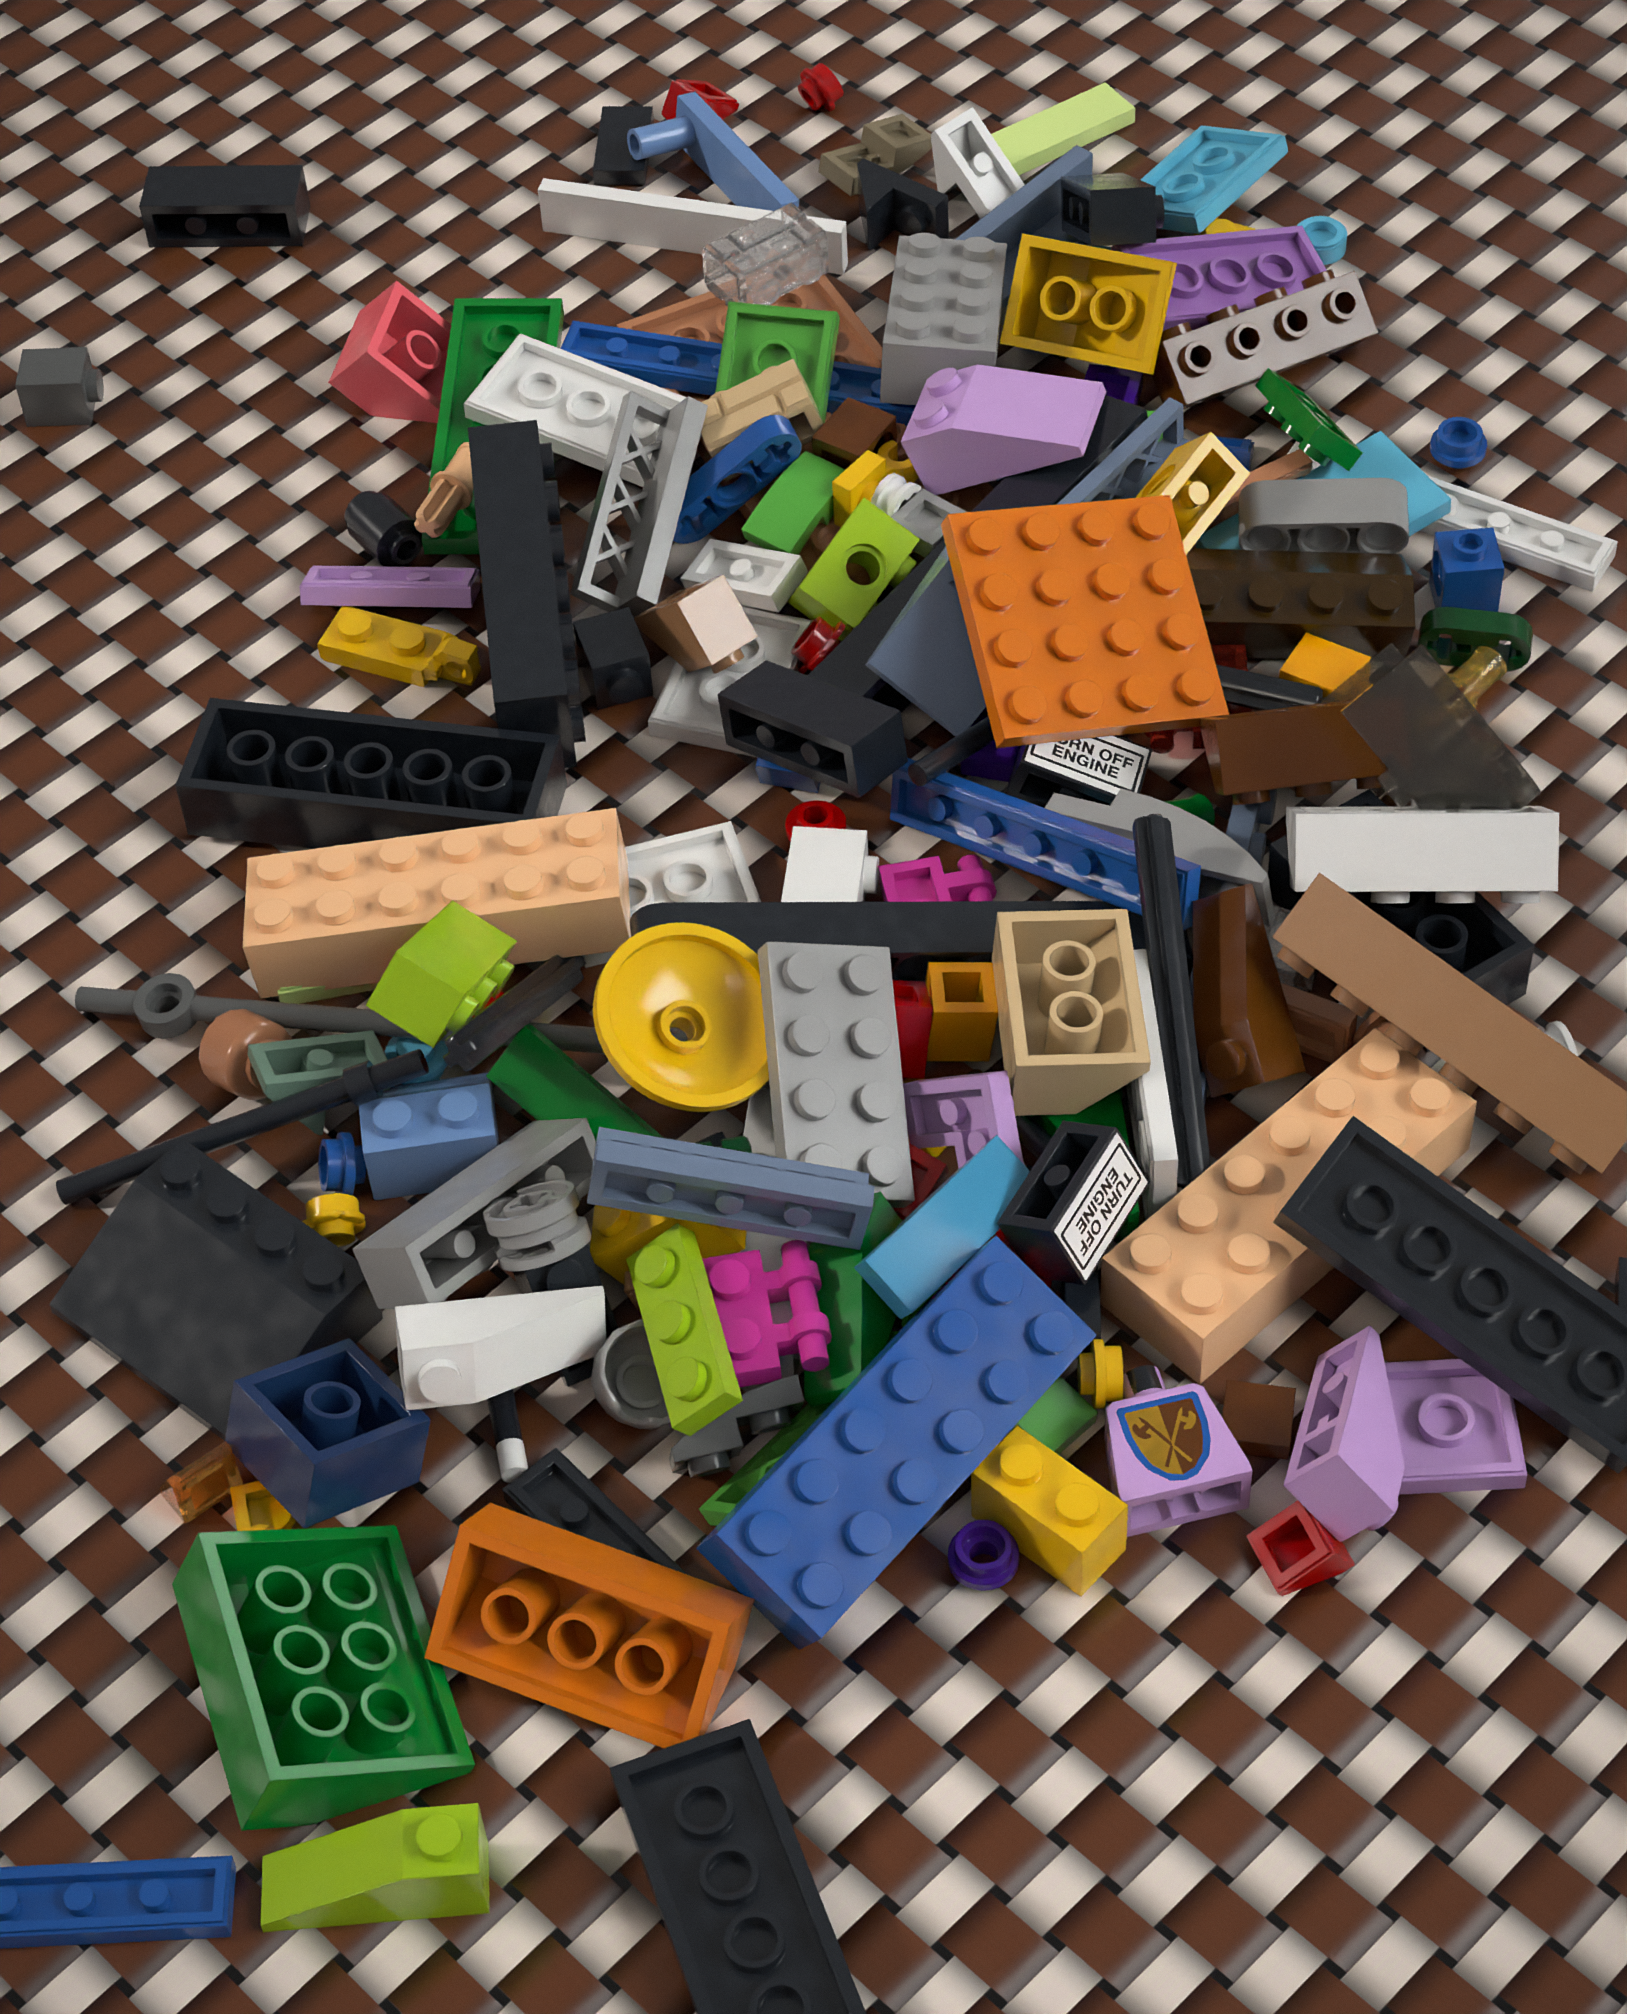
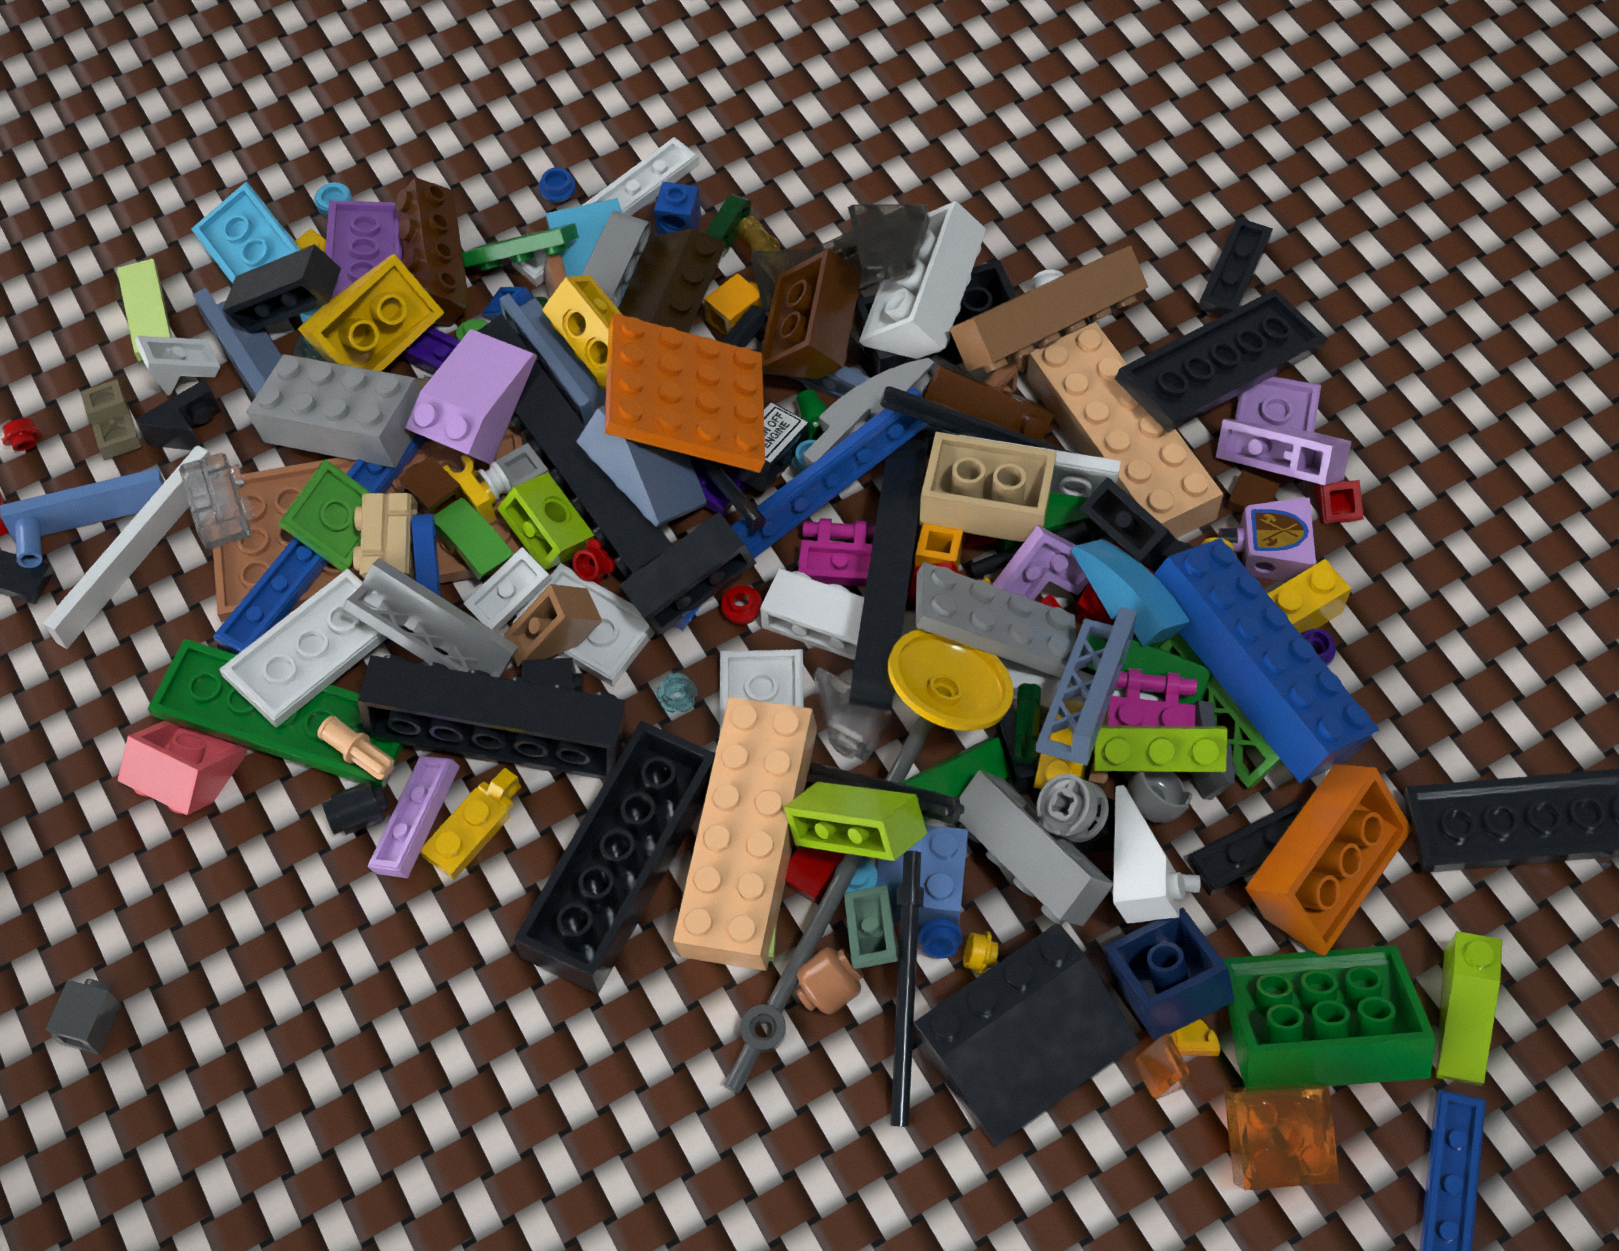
camera: 75 degrees left, 10 degrees up
none -> clear light blue plate [657,673,698,713]
none -> clear orange brick [1224,1082,1340,1190]

